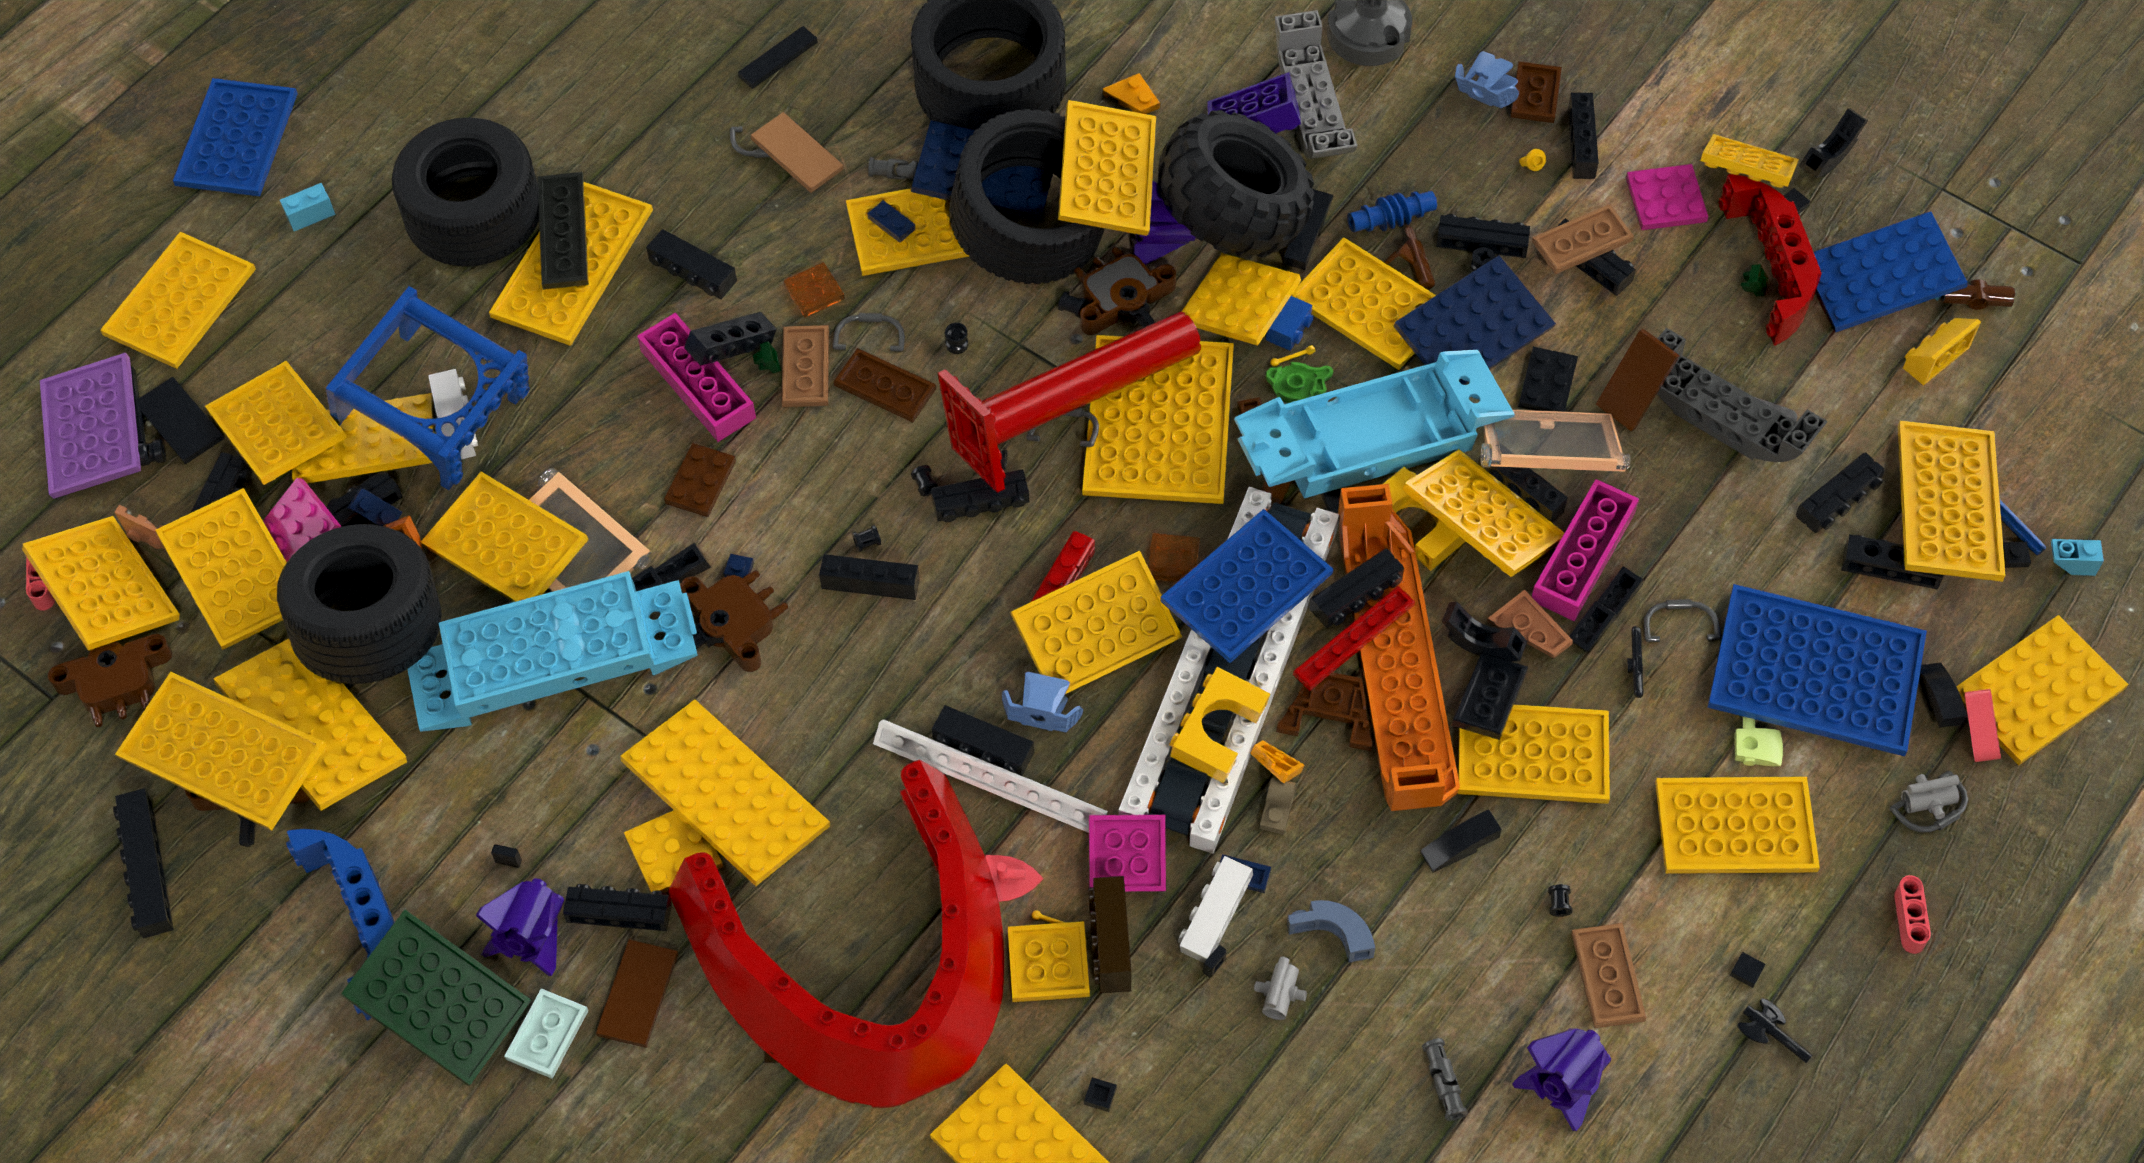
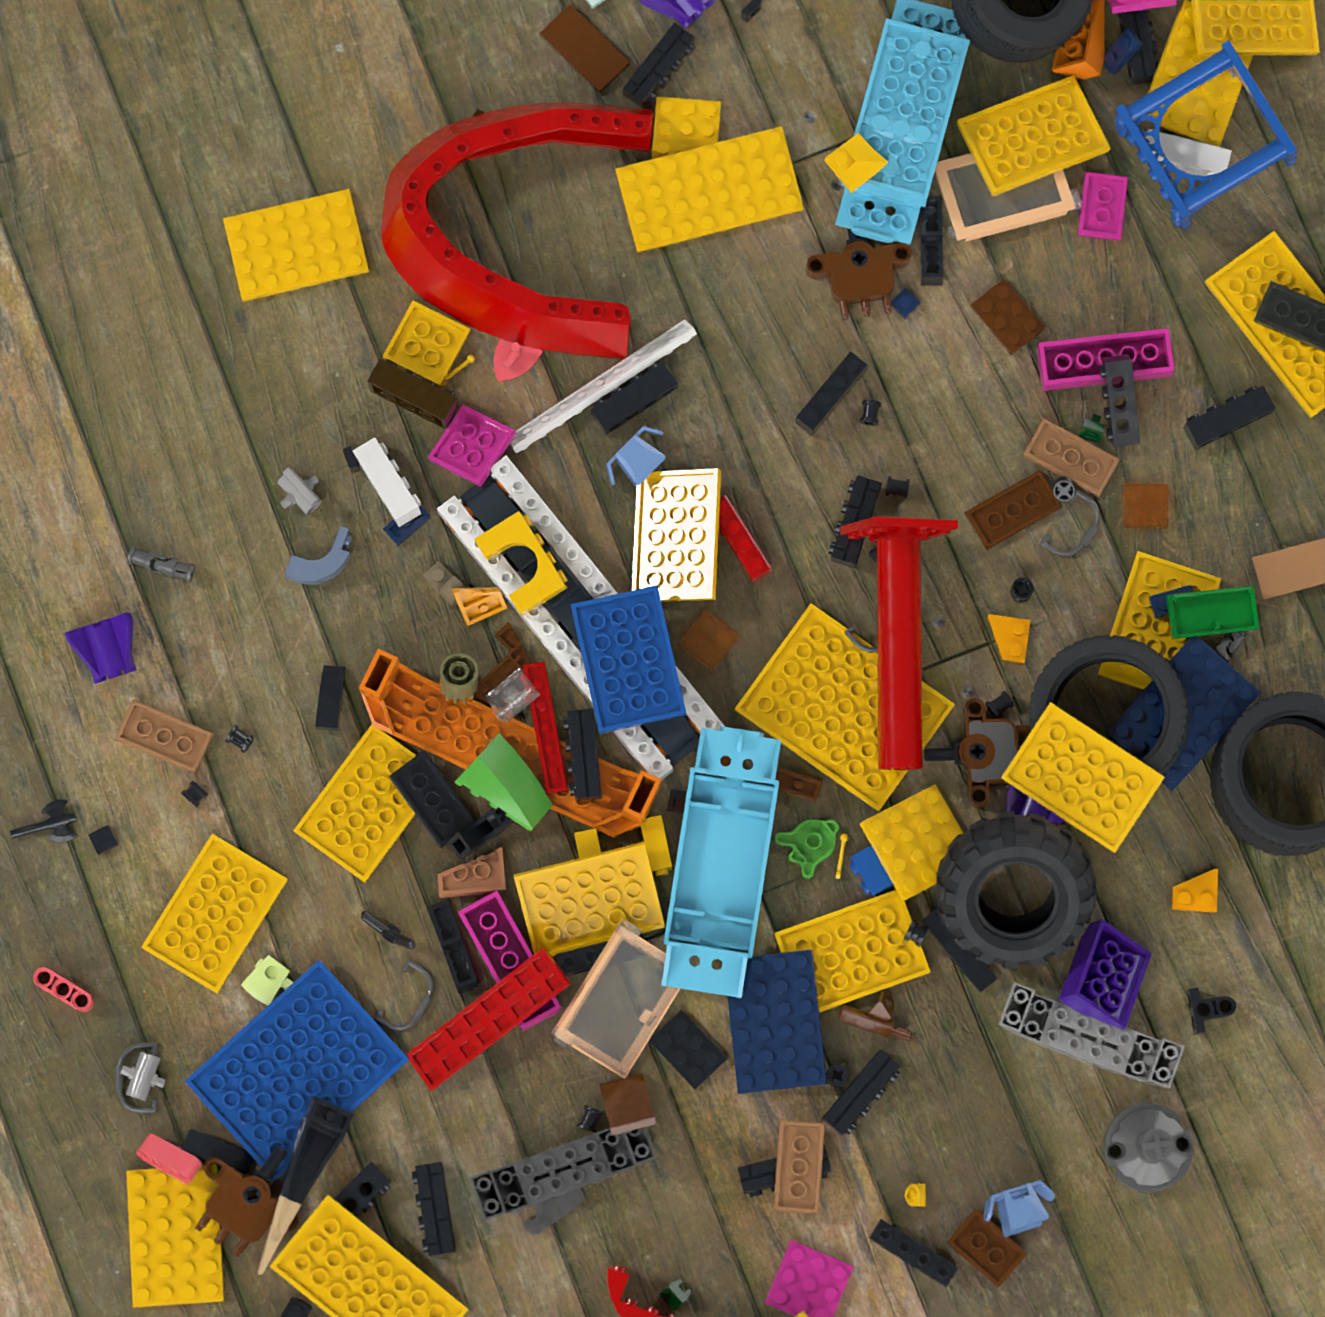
camera: 120 degrees right, 20 degrees up
black plate [1084,1077,1117,1112] -> none
blue piece [1347,191,1437,232] -> none
none -> black wheel [181,780,209,808]
none -> reddish brown piece [195,1146,299,1257]
none -> black plate [258,1096,354,1275]
none -> red plate [406,948,571,1091]
none -> olive gear [440,653,478,704]
none -> bright green wedge [454,733,553,831]
none -> clear slope [486,668,540,723]
none -> black bush [577,1105,603,1133]
none -> yellow plate [824,133,888,194]
none -> black wheel [904,920,929,947]
none -> light orange wing [987,614,1030,664]
none -> black wheel [1053,476,1075,502]
none -> dark pink tile [1077,172,1128,241]
none -> green container [1166,586,1259,640]
none -> black tile [1186,988,1236,1035]

